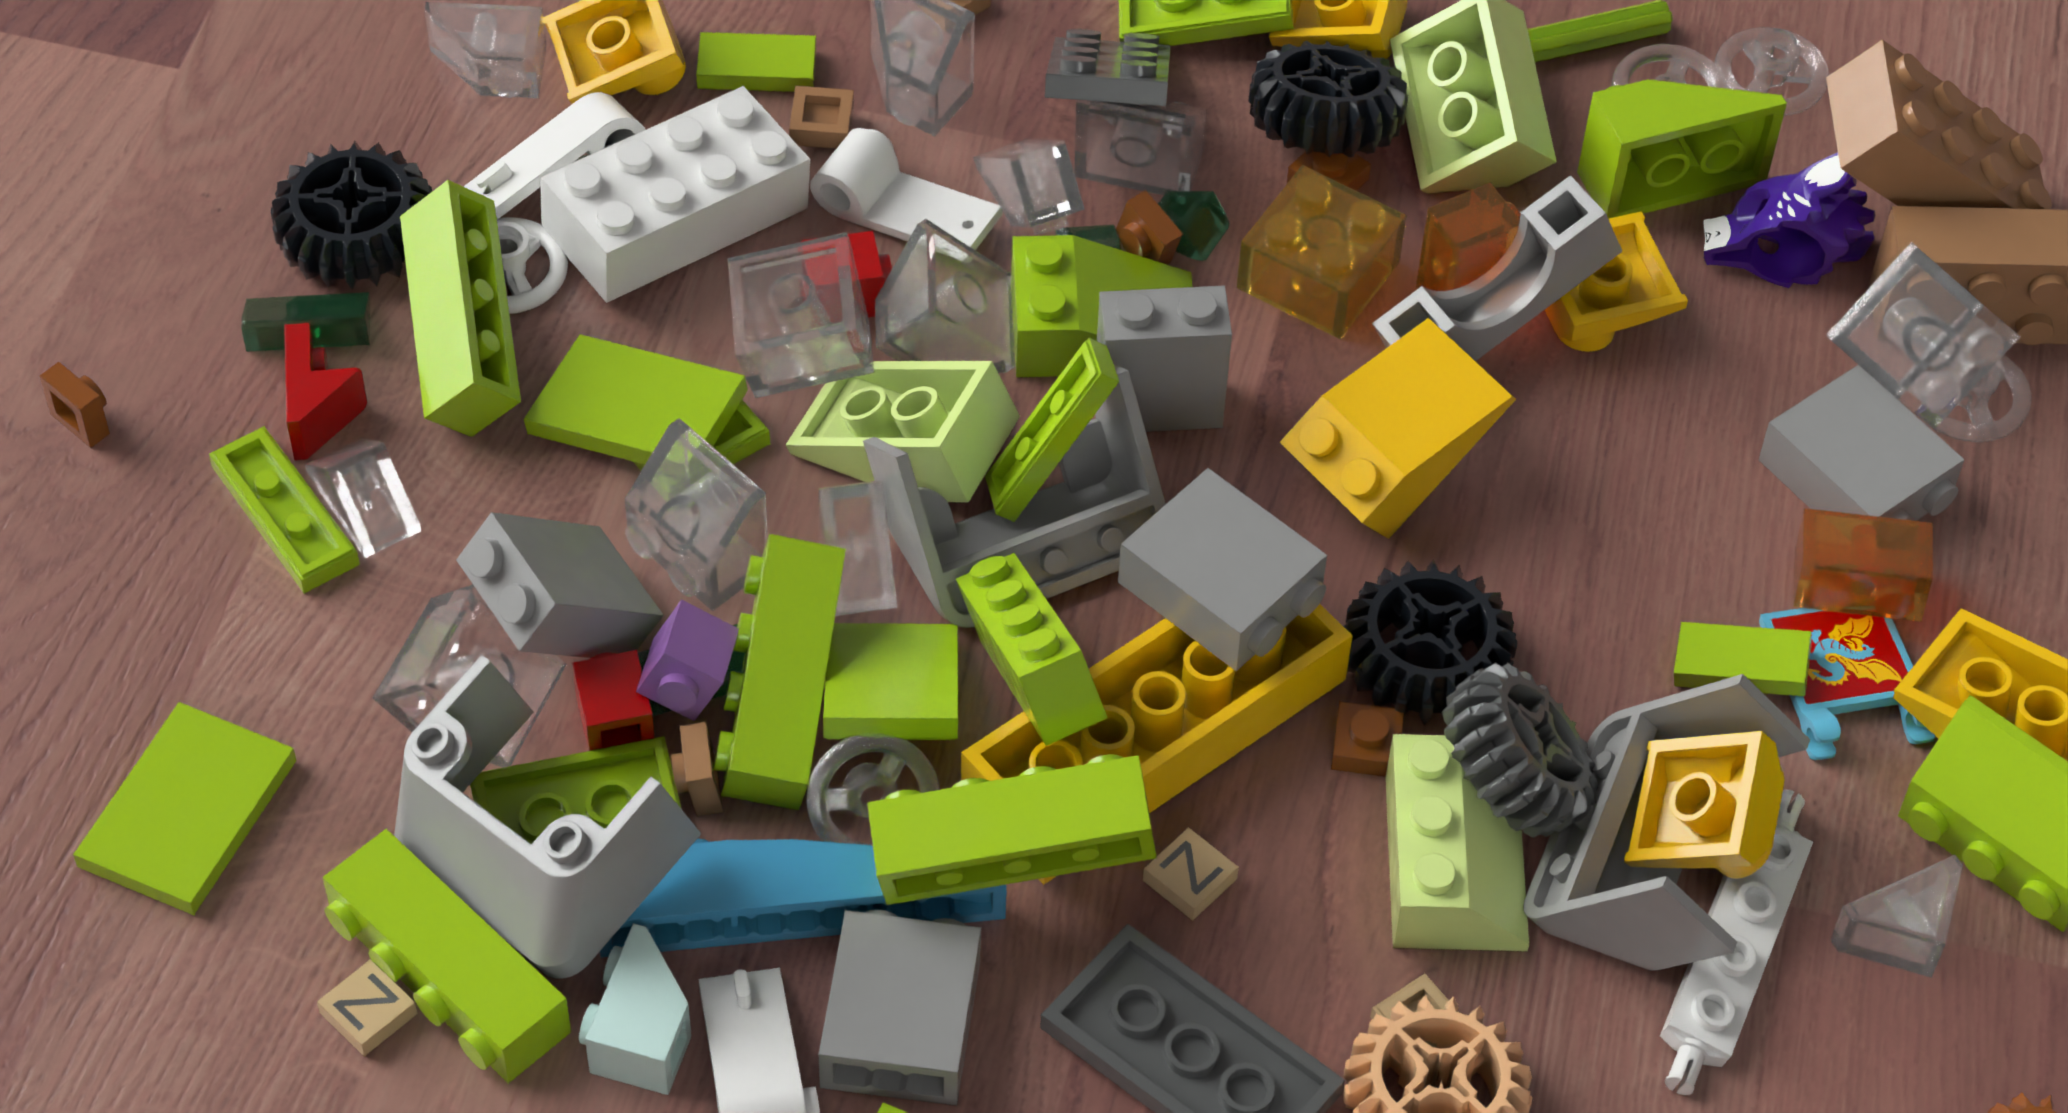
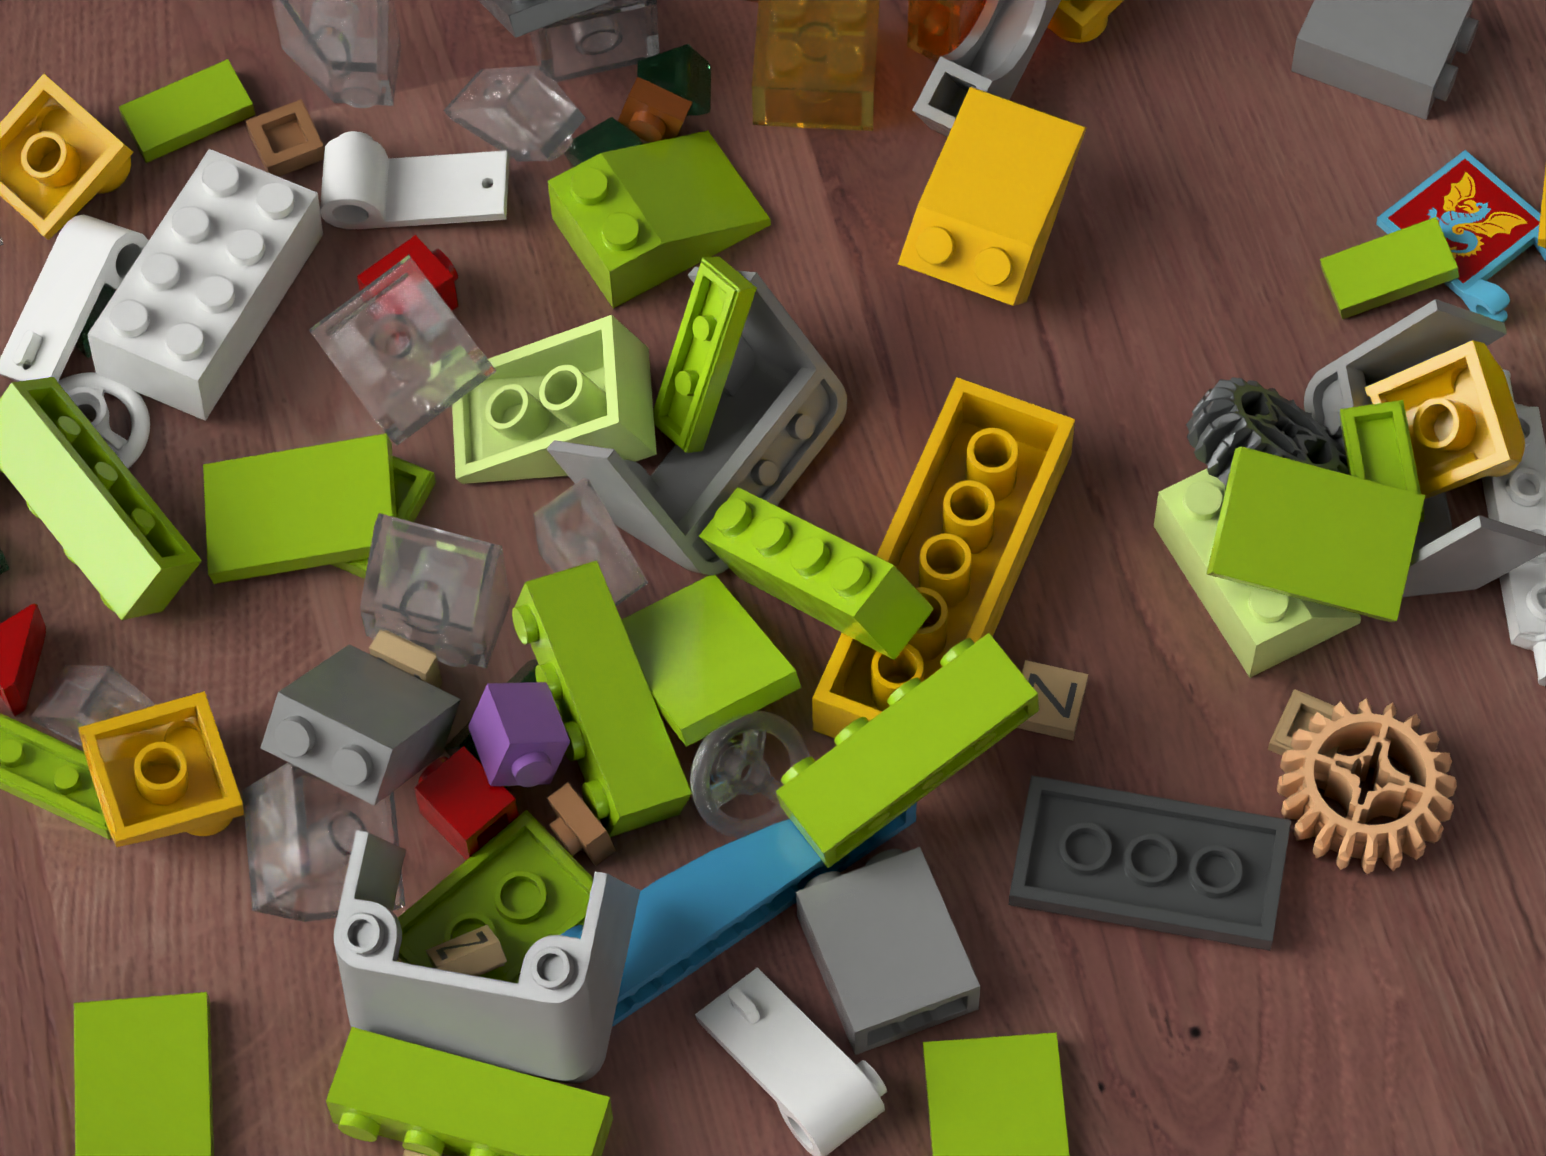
camera: 25 degrees left, 10 degrees up
light aqua slope [579,923,691,1095] -> none
clear slope [875,219,1015,373] -> none
light grey brick [1097,285,1232,432] -> none
light grey brick [1118,468,1327,671] -> none
dark orange plate [1331,701,1404,777] -> none
black gear [1343,559,1518,726] -> none
clear orange brick [1793,508,1933,622] -> none
none -> yellow slope [78,691,244,847]
none -> tan tile [369,630,442,688]
none -> tan tile [426,925,507,976]
none -> lime tile [1206,446,1425,622]
none -> lime tile [1340,400,1424,522]

